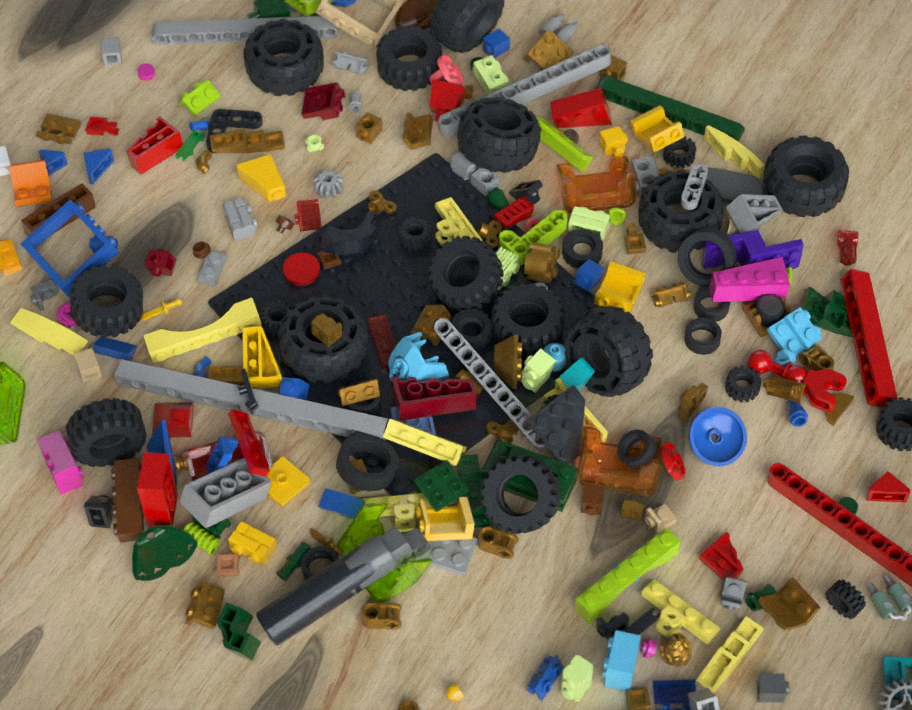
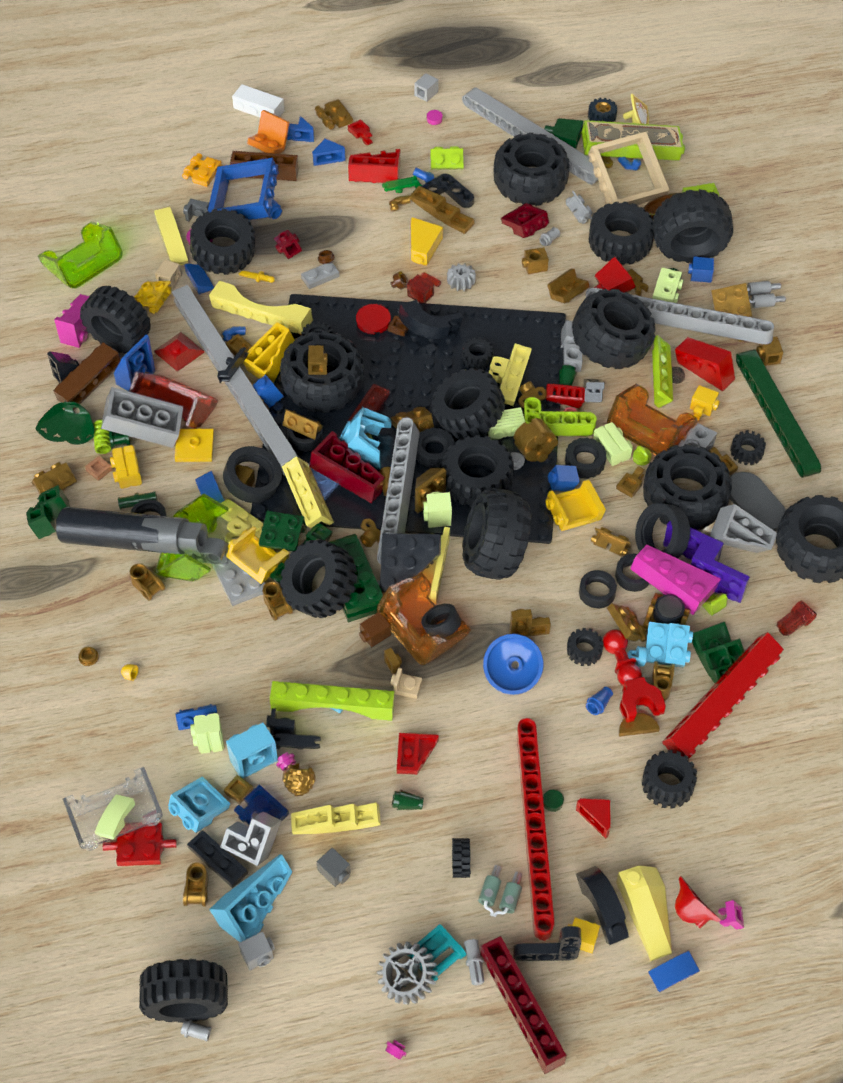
camera: 45 degrees right, 0 degrees up
red brick [137,453,178,529] -> none
blue bracket [206,437,238,474] -> none
light grey brick [223,198,257,241] -> none
red plate [228,409,270,477] -> none
yellowish green plate [305,135,324,152] -> none
pearl gold piece [310,528,343,556] -> none
pearl gold piece [368,190,397,215] -> none
coral tile [429,54,463,85] -> none
medium azure head [543,343,567,371] -> none
teal slope [560,357,595,392] -> none
yellow panel [630,106,684,152] -> none
light yellow plate [641,579,721,644] -> none
red tile [660,442,686,481] -> none
light grey beam [681,164,708,210] -> none
light yellow slope [704,125,765,179] -> none
bracket [720,576,747,610] -> none
pearl gold bracket [758,578,821,631] -> none
pearl gold hinge [763,376,806,403] -> none
none -> yellow hinge [134,281,171,314]
none -> pearl gold plate [607,603,647,642]

